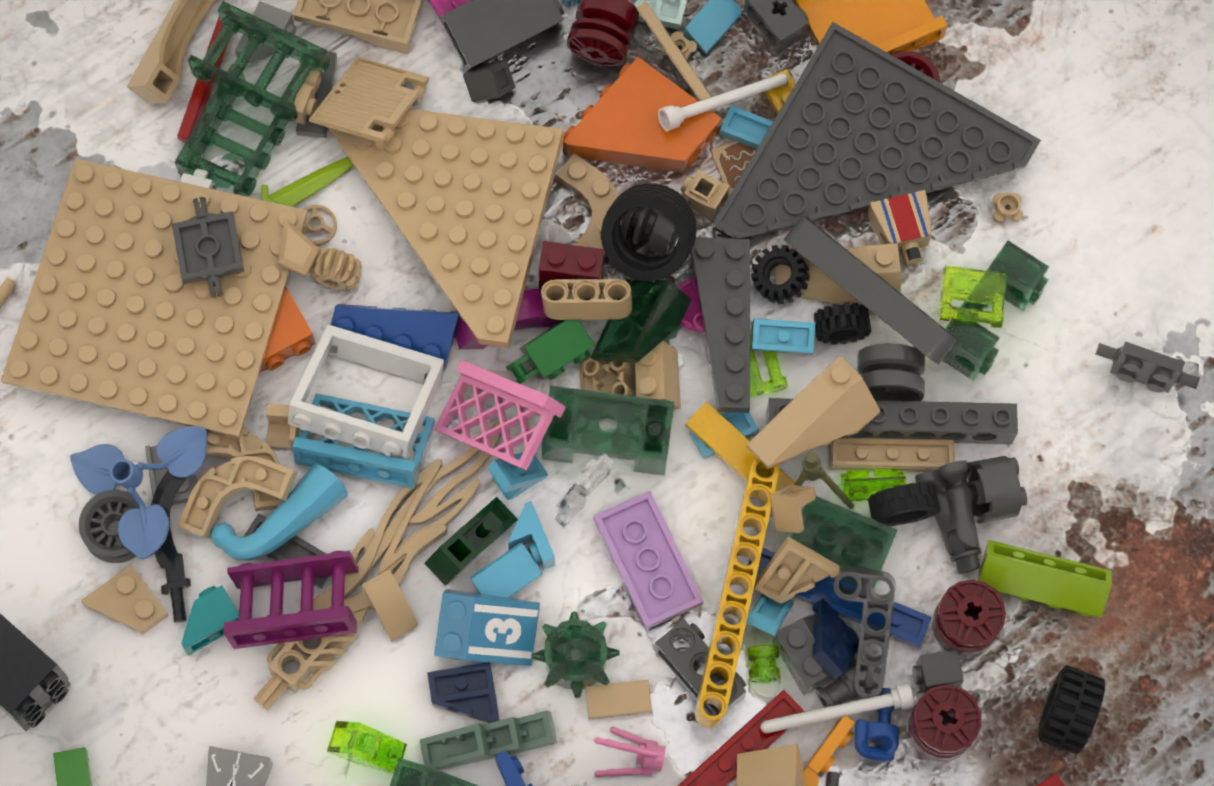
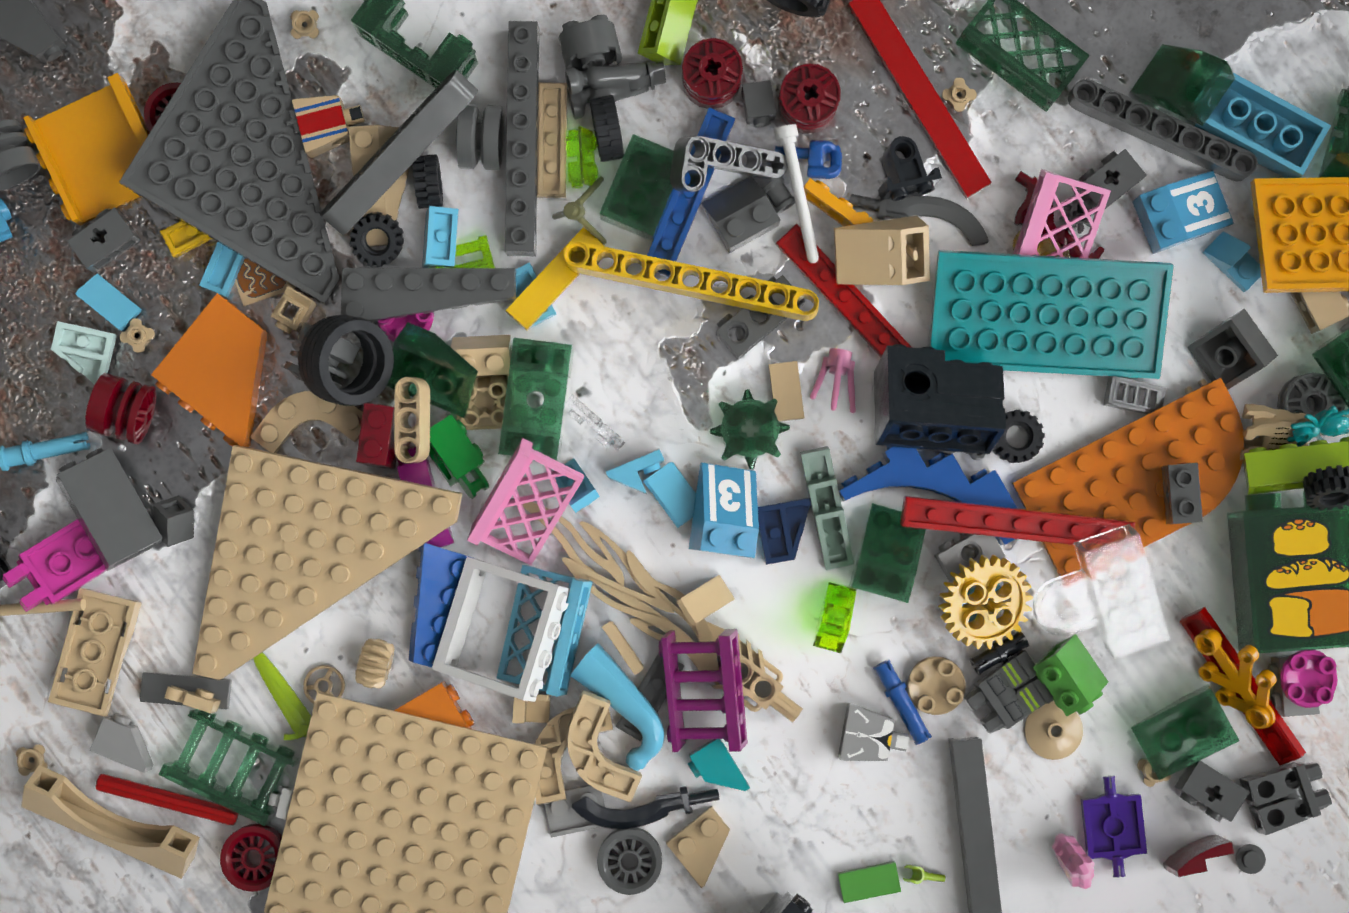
camera: 90 degrees left, 15 degrees up
medium blue plant [70,426,207,560] -> none
dark grey plate [172,197,245,298] -> none
clear green fence [188,1,331,121] -> none
tan piece [278,220,320,277] -> none
tan window [309,57,429,149] -> none
dark green slope [424,497,518,586] -> none
lavender plate [593,491,704,630] -> none
tan tile [637,1,712,101] -> none
white piece [658,73,788,131] -> none
tan wedge [746,356,881,469] -> none
medium azure tile [746,594,794,636] -> none
clear neon green wheel [747,645,781,683] -> none
tan wing [754,537,840,604] -> none
tan panel [770,485,816,533] -> none
dark blue wing [812,598,859,680] -> none
clear neon green plate [939,265,1007,328] -> none
none -> dark red wheel [220,823,282,892]
none -> tan tile [602,621,644,675]

